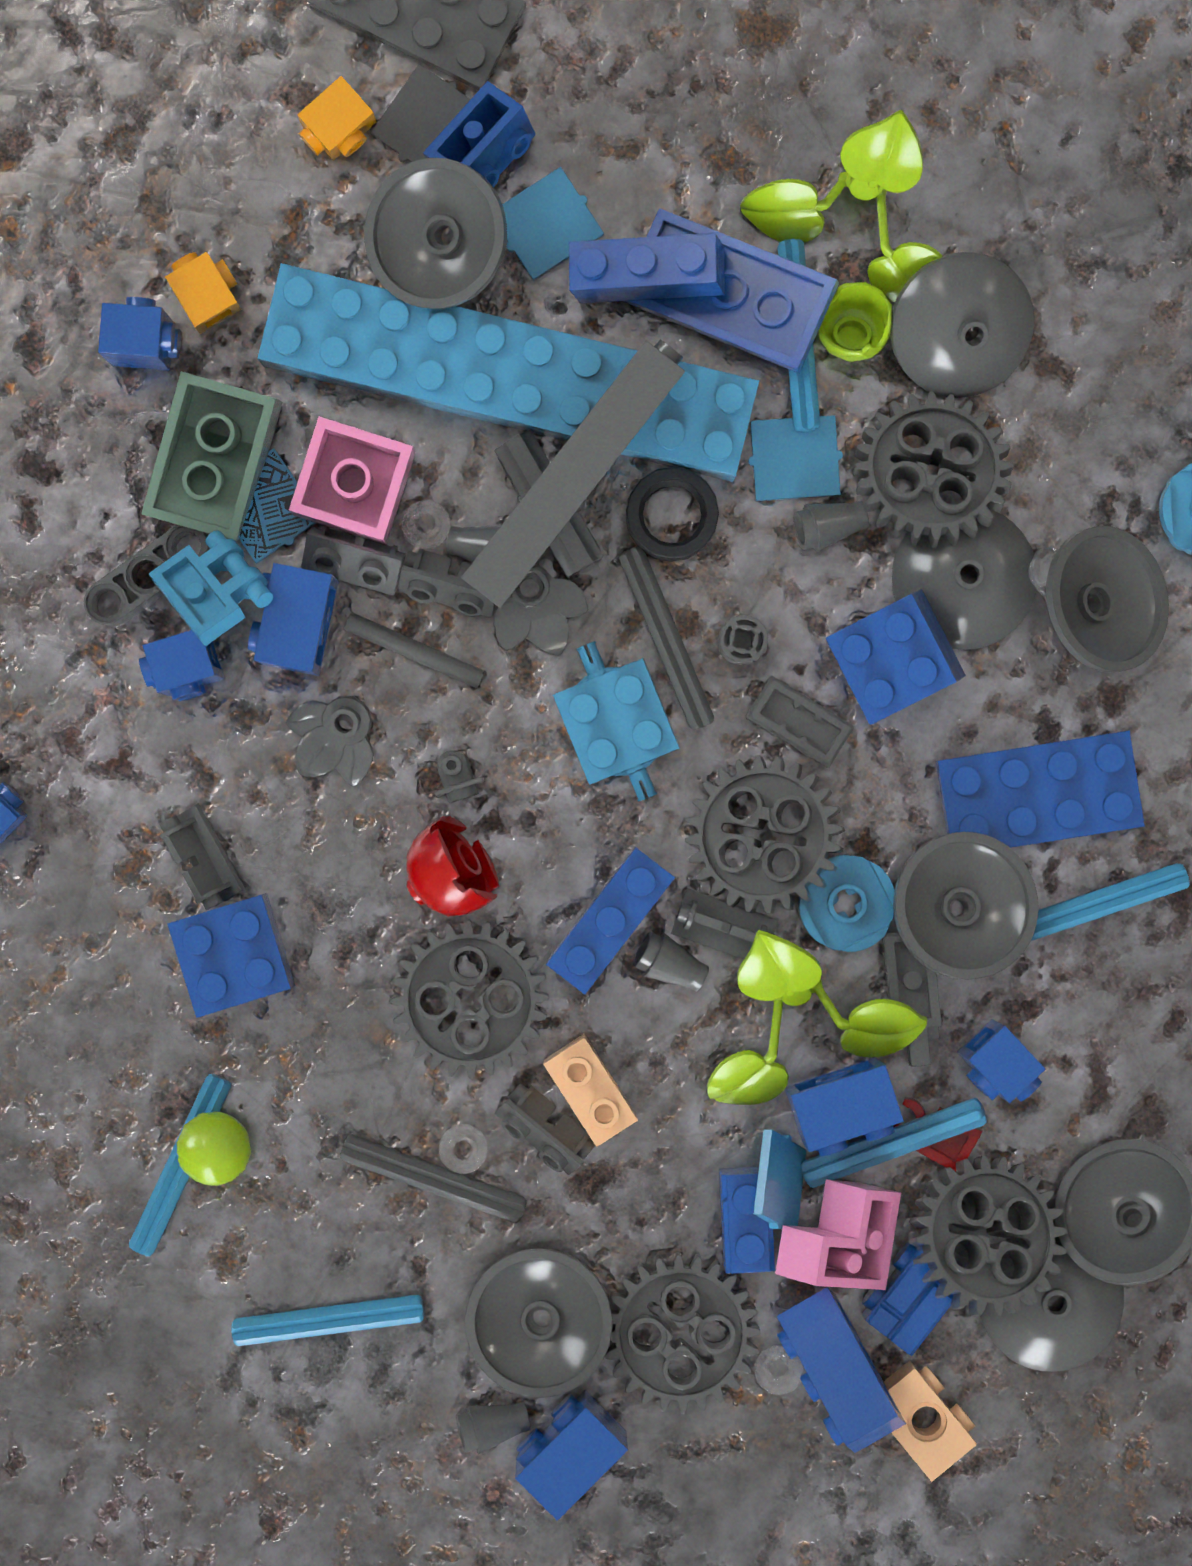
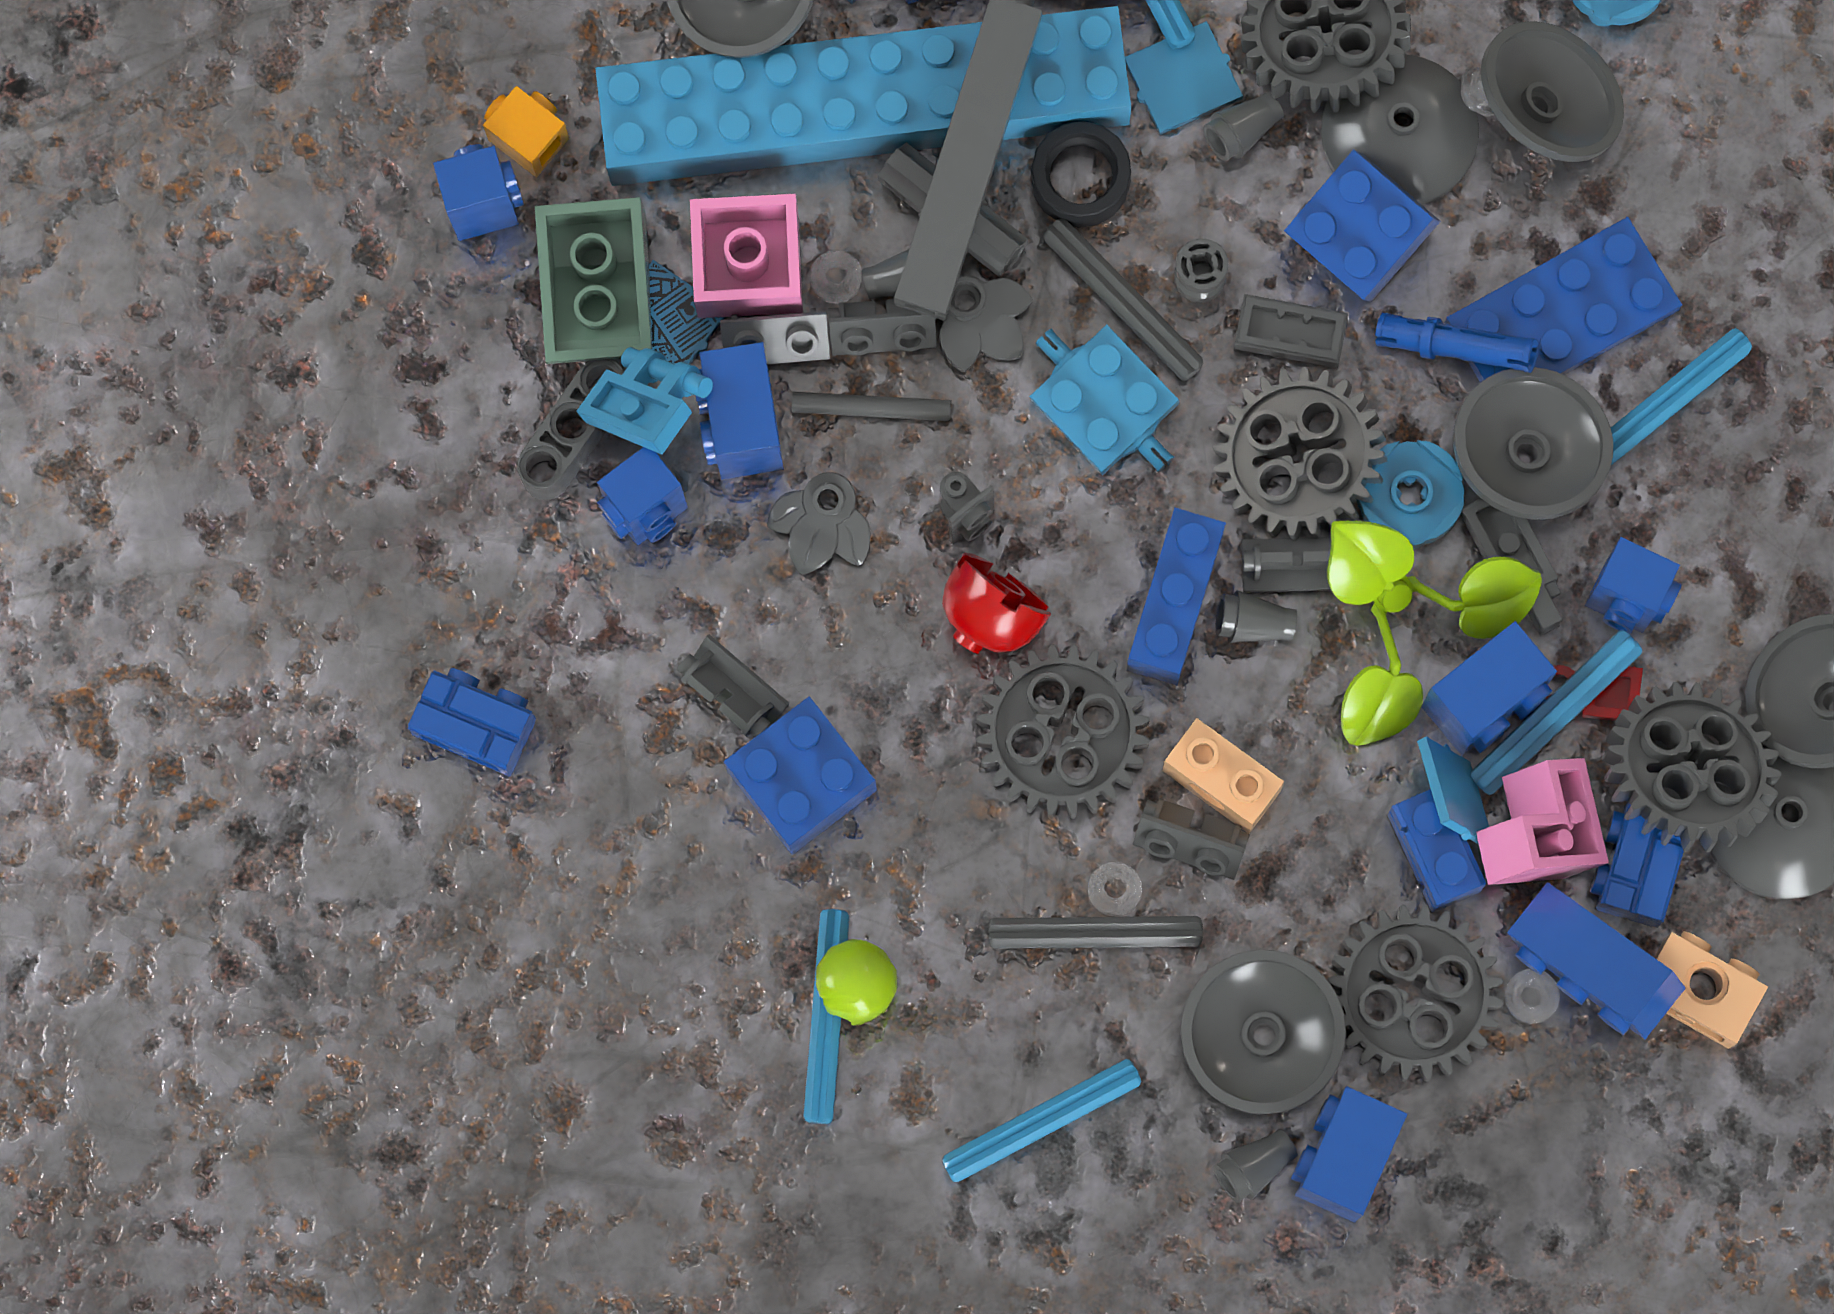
camera: 20 degrees left, 10 degrees down
none -> blue pin [1375,313,1538,373]

